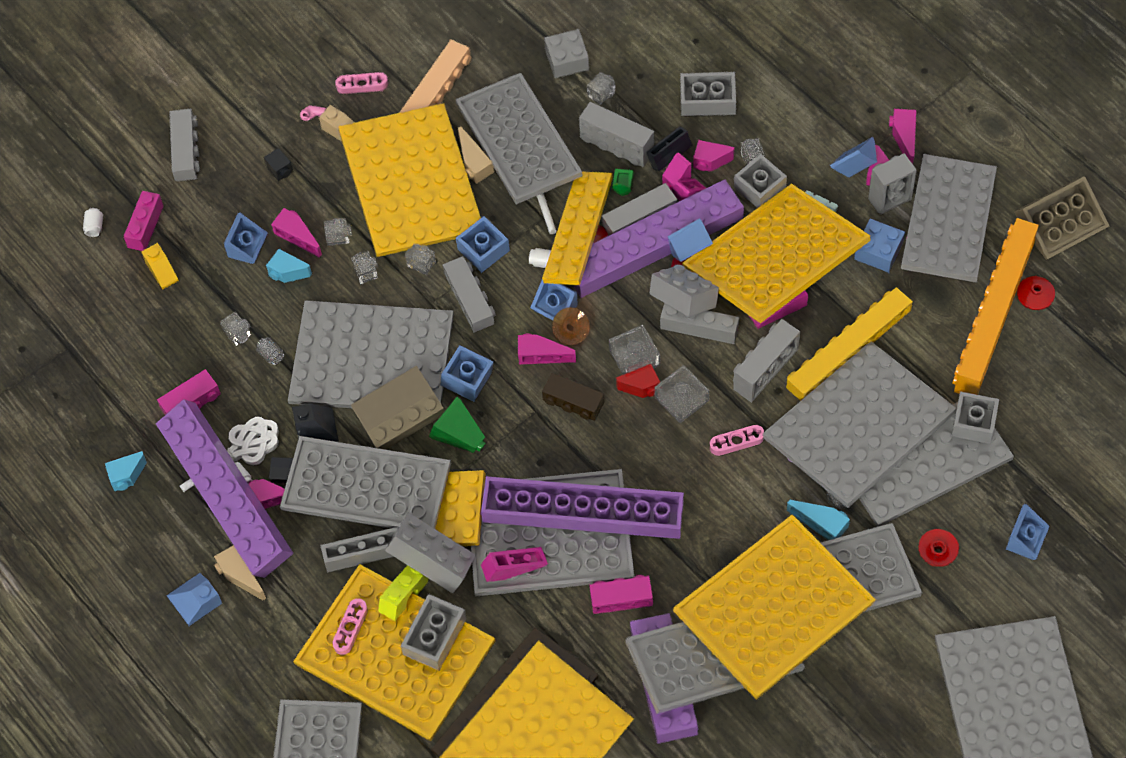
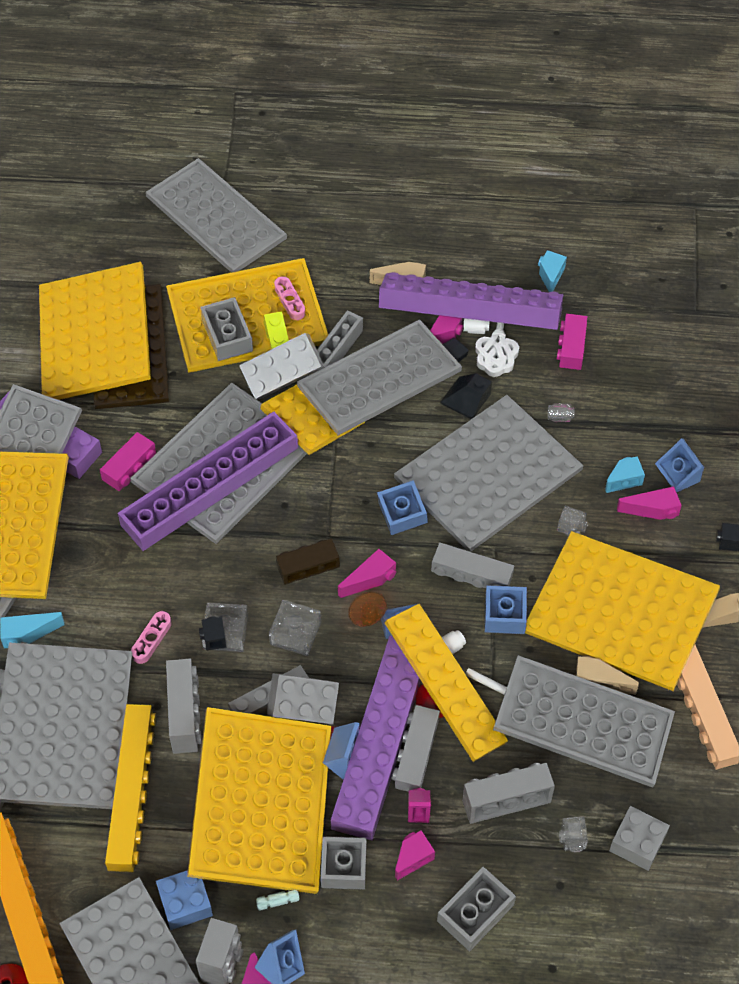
camera: 130 degrees right, 5 degrees down
yellow slope [141,243,179,290] -> none
medium blue slope [167,573,222,626] -> none
clear brick [220,311,251,346] -> none
clear brick [324,218,352,246] -> none
dark tan slope [351,366,445,450] -> none
clear brick [405,243,436,275] -> none
green slope [429,397,486,453] -> none
dark pink slope [481,547,548,582] -> none
green plate [612,169,634,196] -> none
red slope [616,364,661,398] -> none
black piece [646,126,693,171] -> none
dark pink slope [675,179,706,201] -> none
clear brick [740,138,765,165] -> none
none -> black brick [199,616,227,651]

